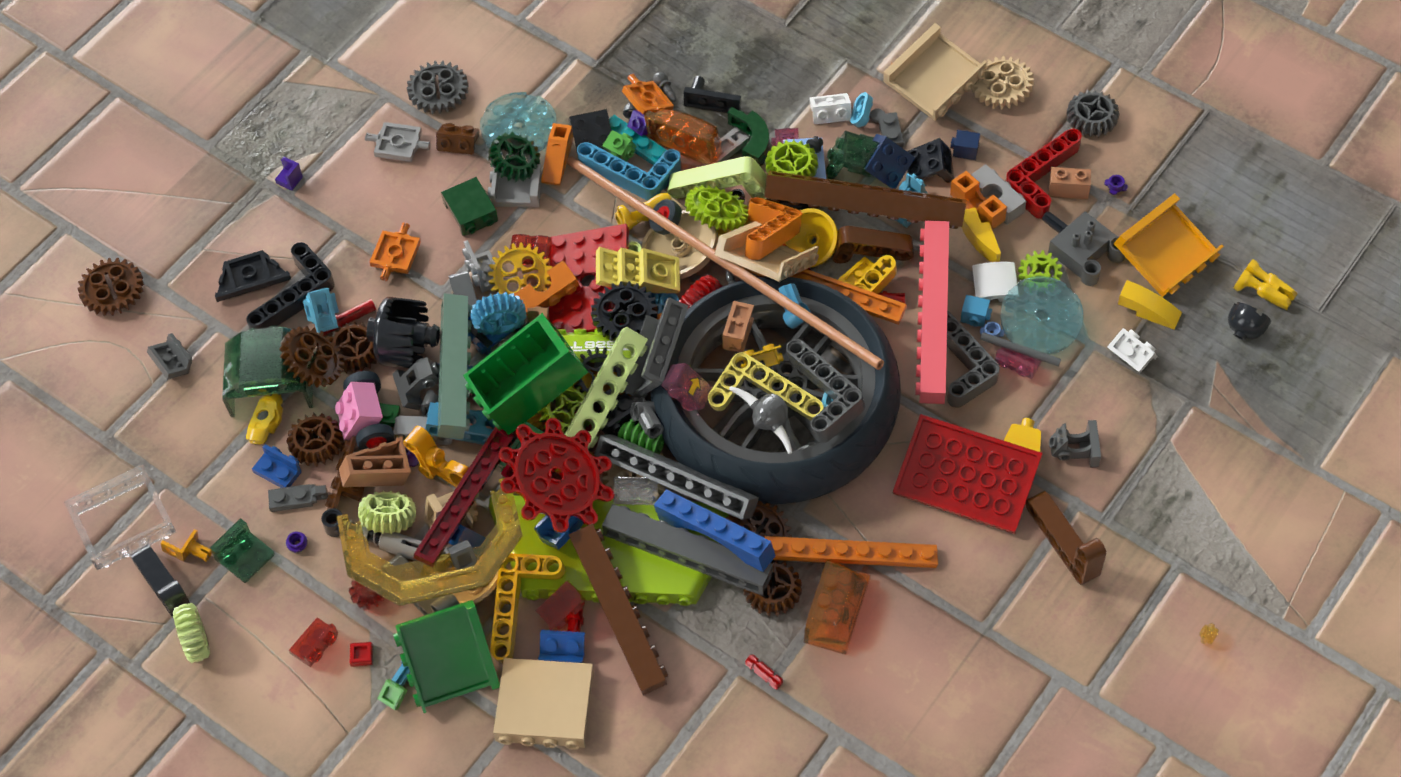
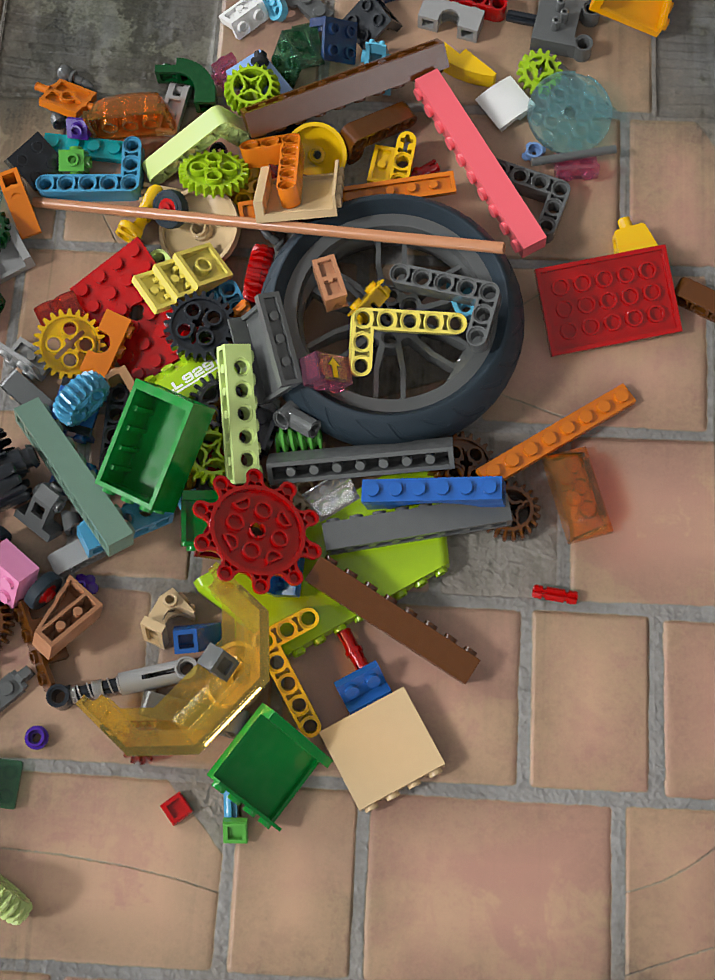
camera: 30 degrees left, 15 degrees up
clear red bracket [289,617,338,667] -> none
yellowish green gear [358,490,416,534] -> none
green plate [379,403,401,427] -> none
light orange piece [403,425,468,488] -> none
dark red plate [413,426,514,567] -> none
clear red bracket [535,580,586,631] -> none
black piece [683,76,741,113] -> none
dark grey helmet [729,386,792,454] -> none
dark azure piece [779,283,811,329] -> none
orange arch [950,171,1007,230] -> none
dark azure brick [960,295,992,327] -> none
dark grey tile [1049,420,1101,468] -> none
white bracket [1107,328,1158,373] -> none
yellow slope [1118,280,1182,330] -> none

